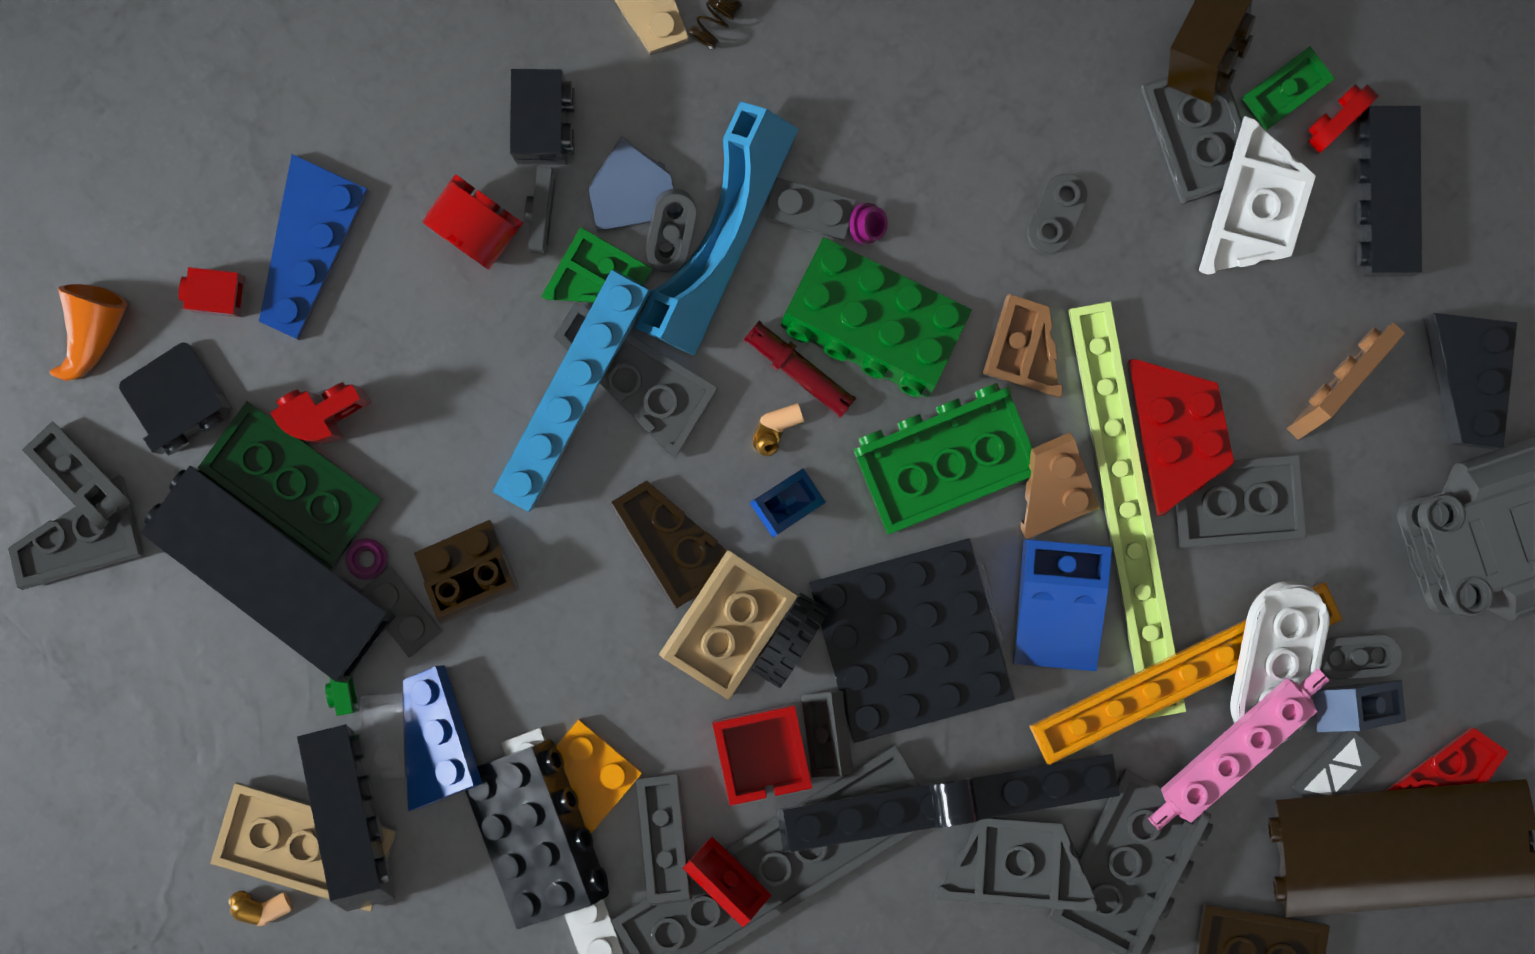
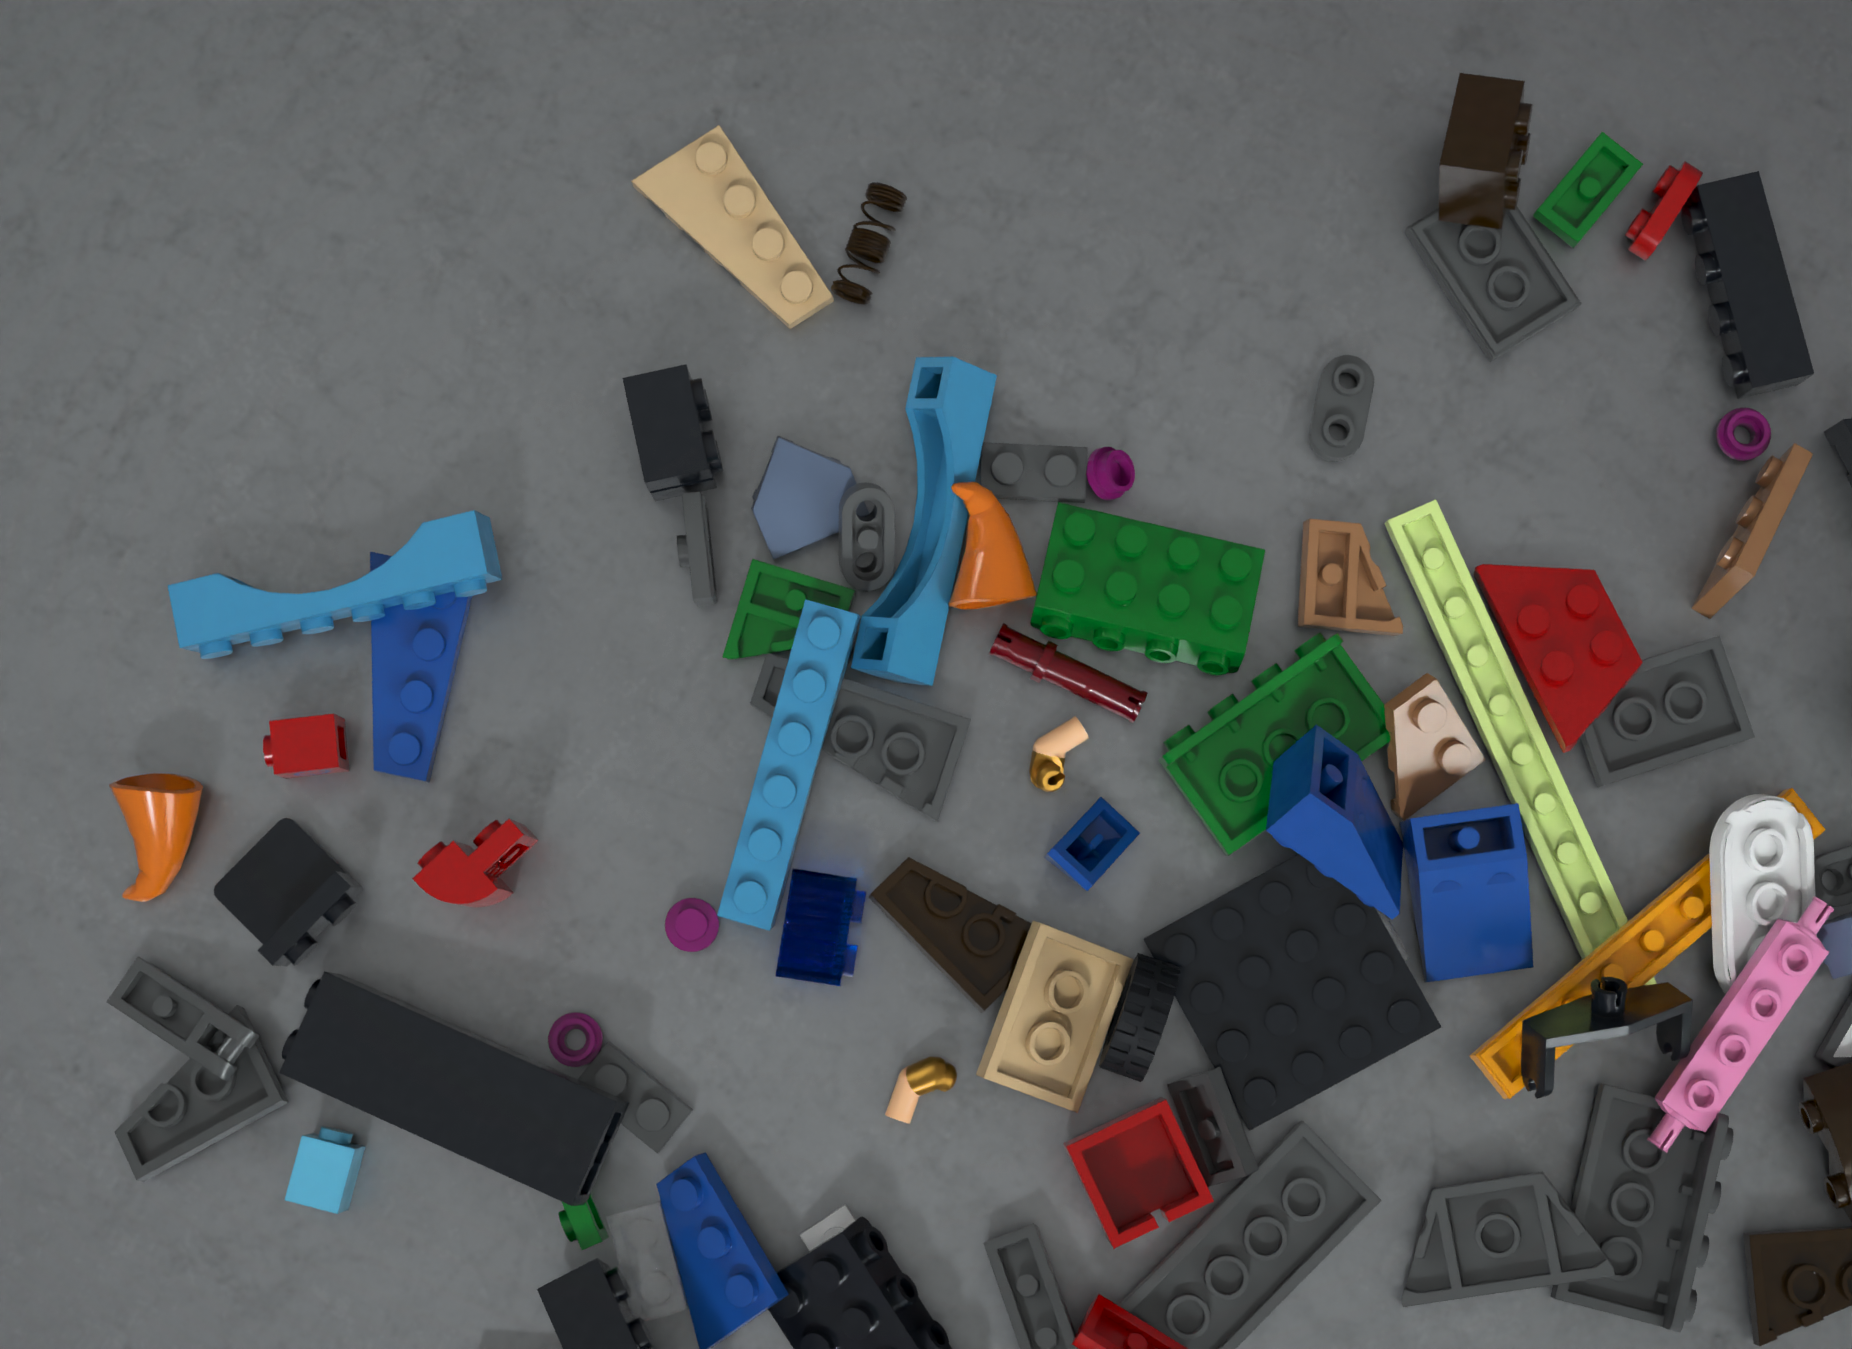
camera: 10 degrees left, 5 degrees down
dark green plate [198,401,383,566] -> none
dark brown brick [414,520,519,624] -> none
red brick [422,174,523,270] -> none
light orange wing [556,719,643,834] -> none
black hinge [777,754,1120,852] -> none
white wing [1199,116,1316,275] -> none
none -> dark azure arch [167,510,503,659]
none -> medium azure brick [284,1126,366,1214]
none -> magenta plate [665,898,719,952]
none -> clear blue brick [776,868,867,987]
none -> arm [885,1056,957,1124]
none -> orange hat [948,481,1037,609]
none -> blue slope [1266,724,1403,920]
none -> black piece [1521,977,1693,1098]
none -> magenta plate [1716,407,1771,461]

